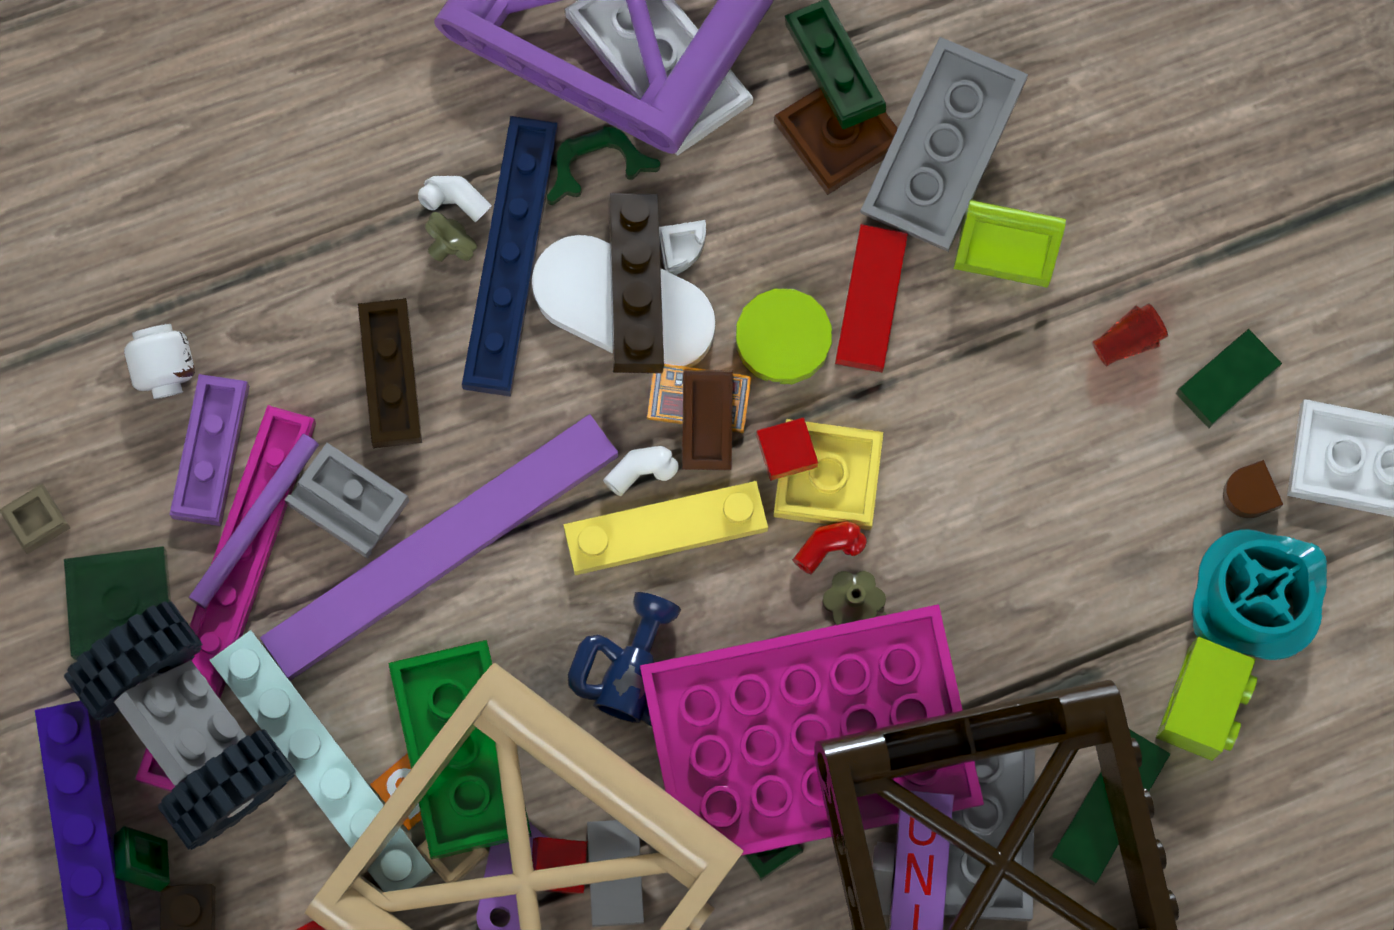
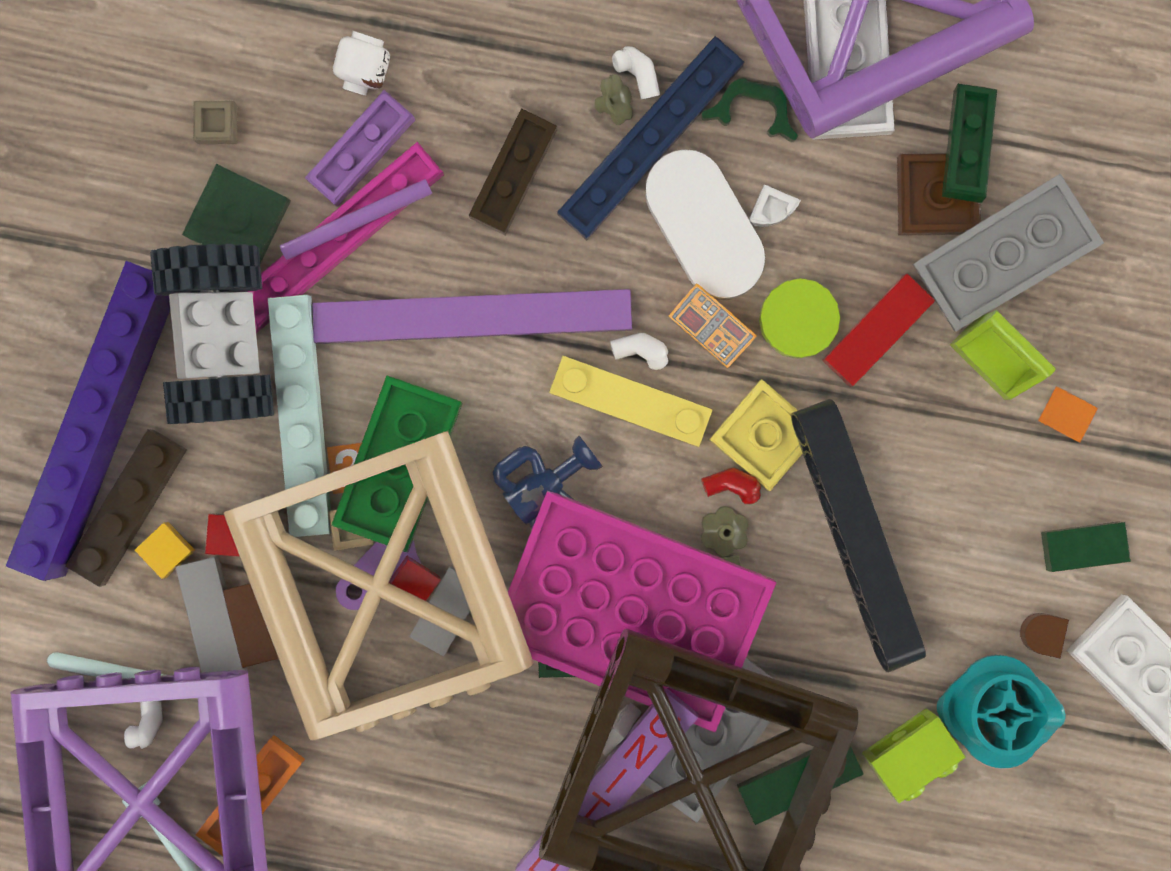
camera: 35 degrees right, 15 degrees up
dark green tile [114,826,170,892] -> none
light grey plate [285,443,409,559] -> none
dark brown plate [608,193,664,374] -> none
reddish brown tile [682,370,733,470] -> none
red tile [756,417,818,481] -> none
clear red cone [1092,303,1168,367] -> none
none -> black beam [791,399,926,673]
none -> orange sticker [1038,386,1098,443]

